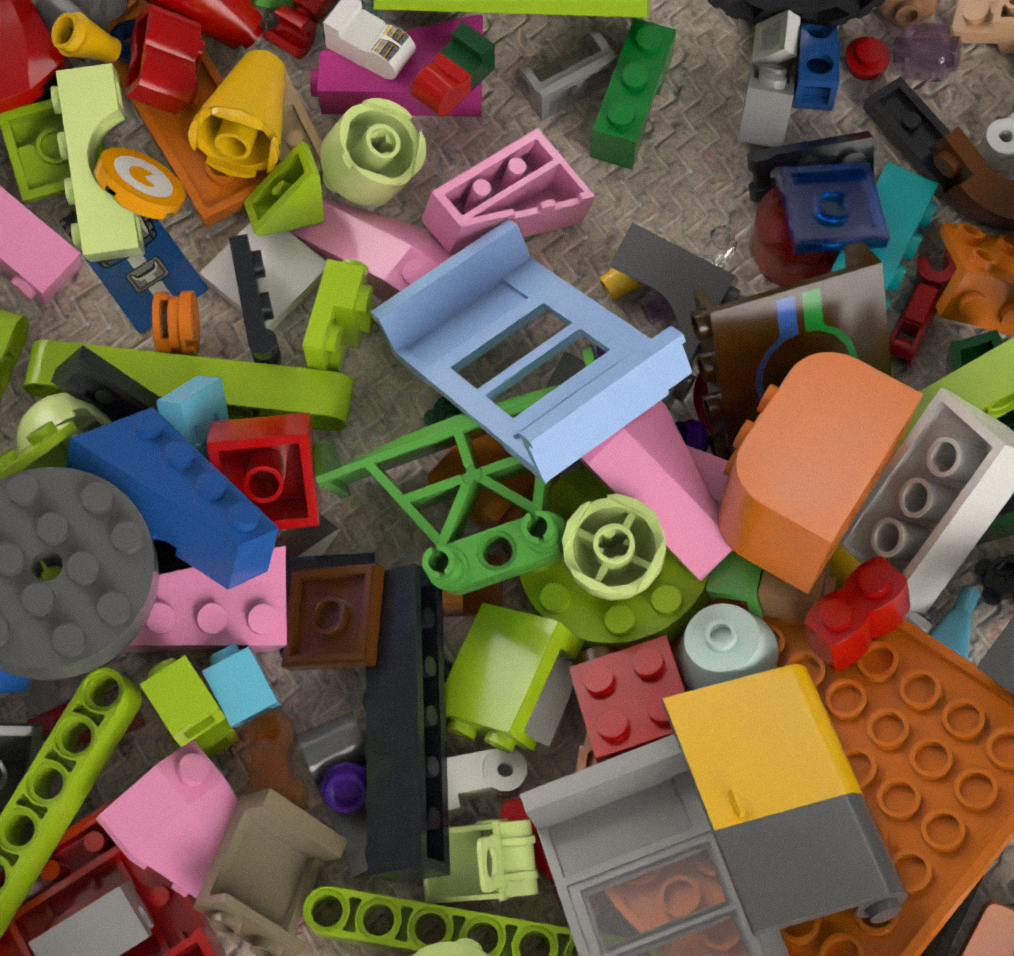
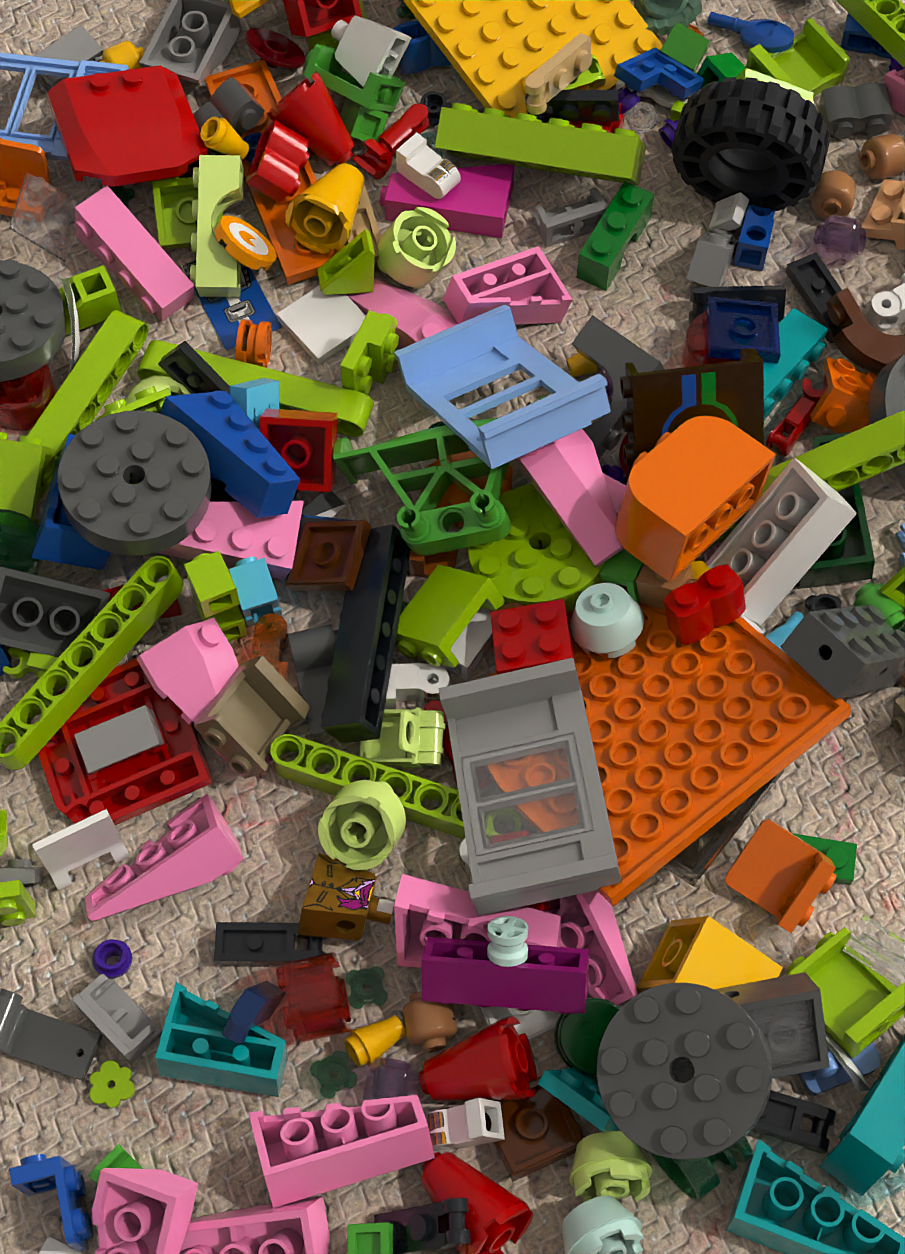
camera: 10 degrees right, 5 degrees down
black plate [229,234,282,365] -> none
dark purple plate [321,762,367,813] -> none
leg [410,21,495,117] -> none
yellowish green cylinder [562,494,666,601] -> none
door [662,664,908,937] -> none
red plate [845,36,890,81] -> none

